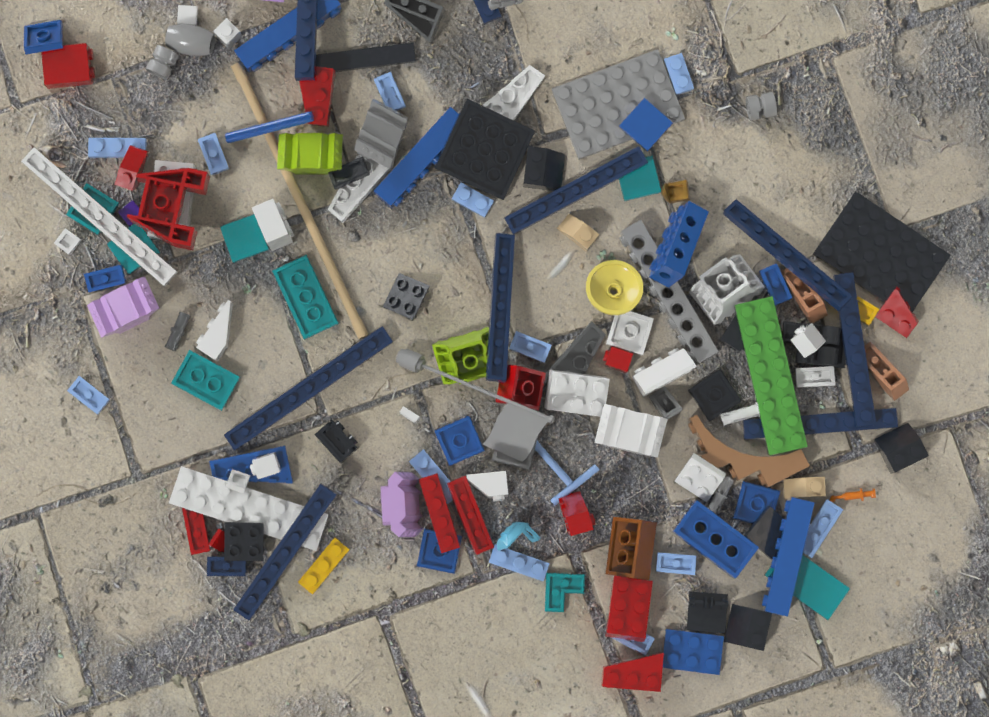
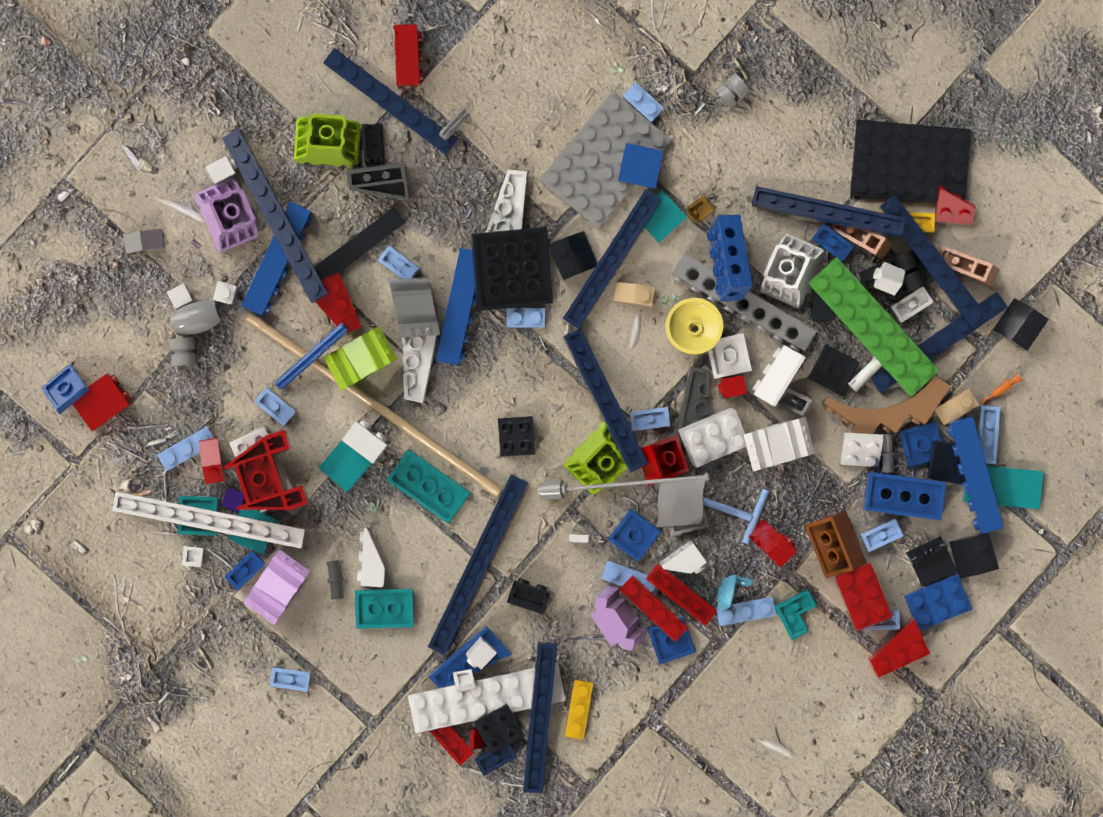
camera: 30 degrees left, 5 degrees up
black tile [328,157,370,190] -> none

